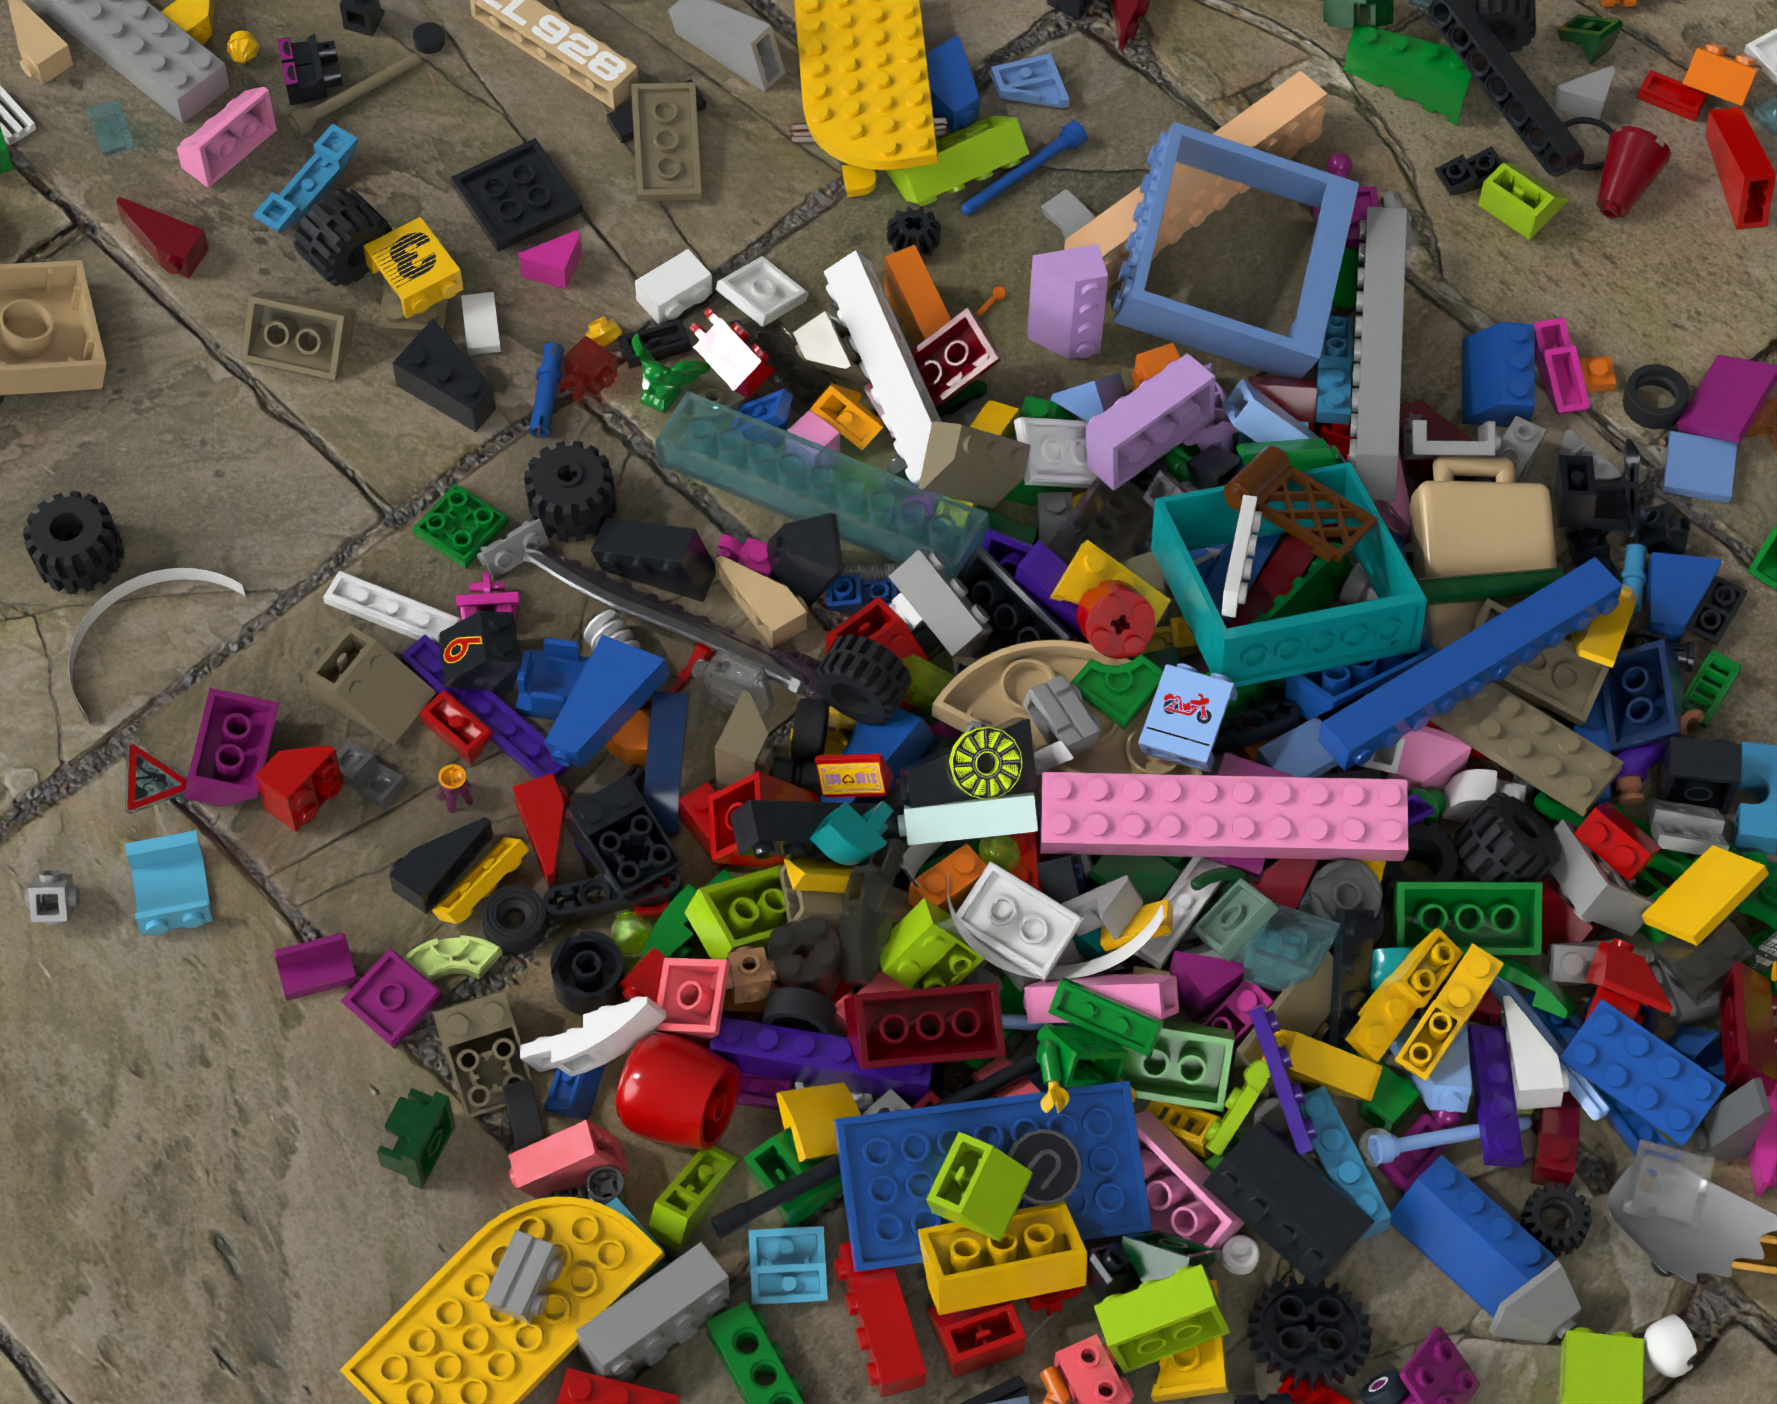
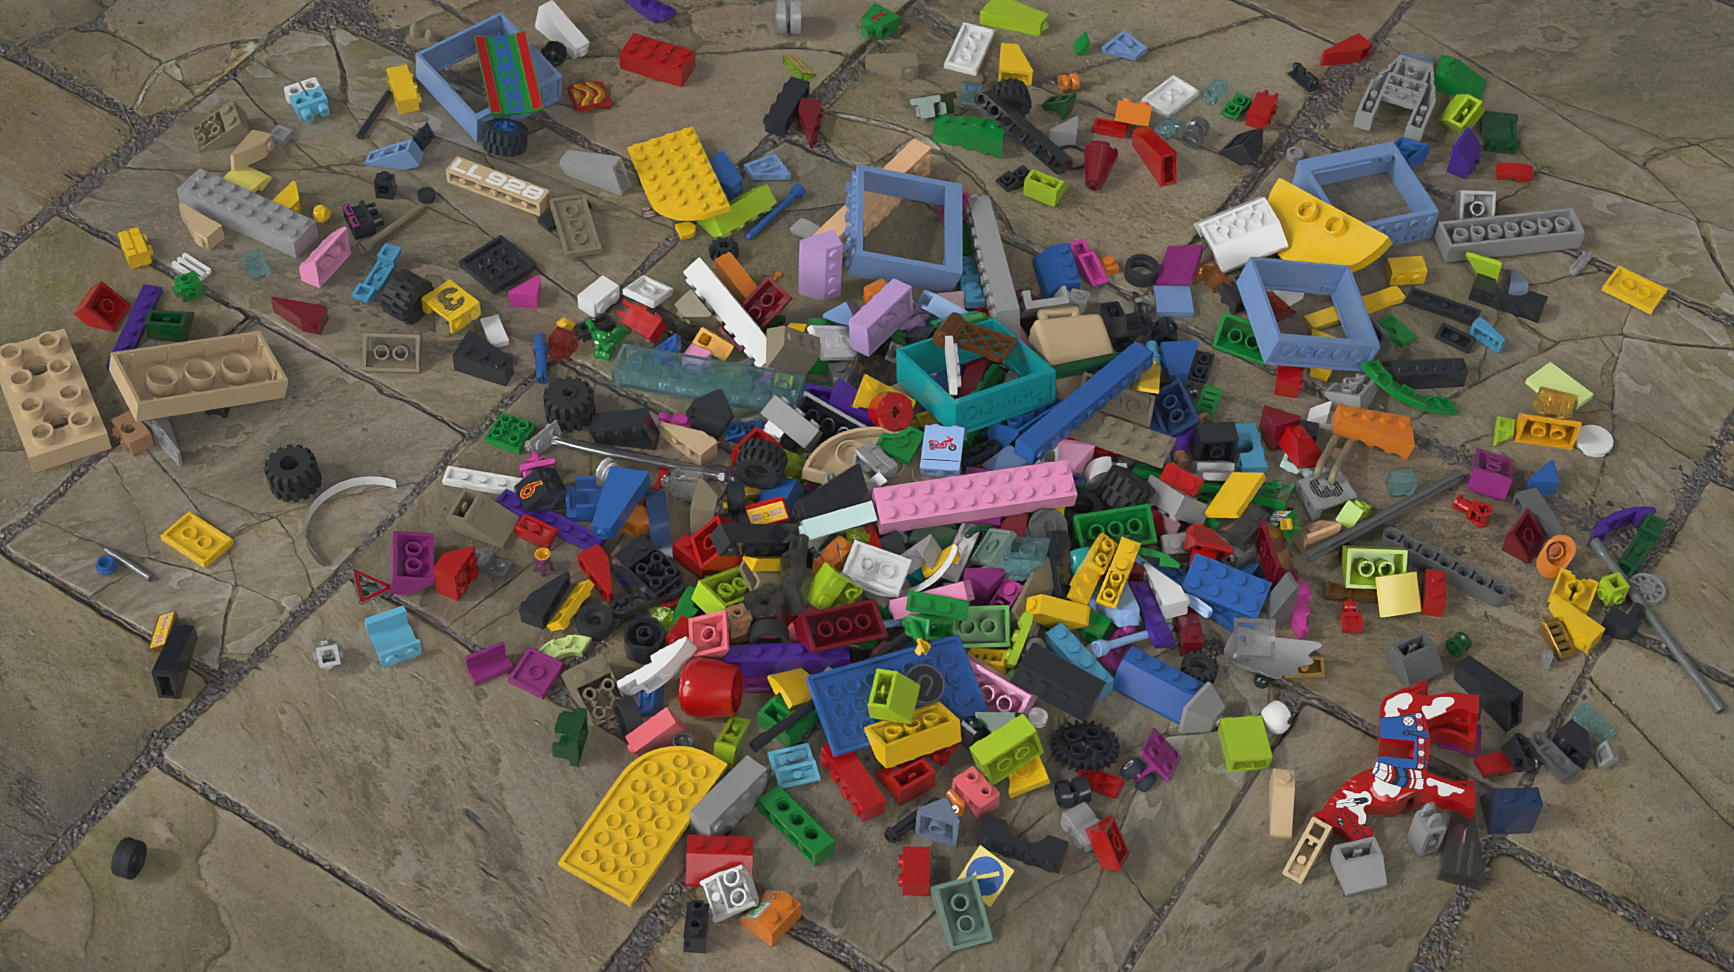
camera: 15 degrees left, 10 degrees down
light grey brick [483,1230,564,1324] -> none
teal brick [809,801,893,865] -> none
tile [949,726,1022,800] -> none
dark purple plate [1249,1003,1318,1155] -> none

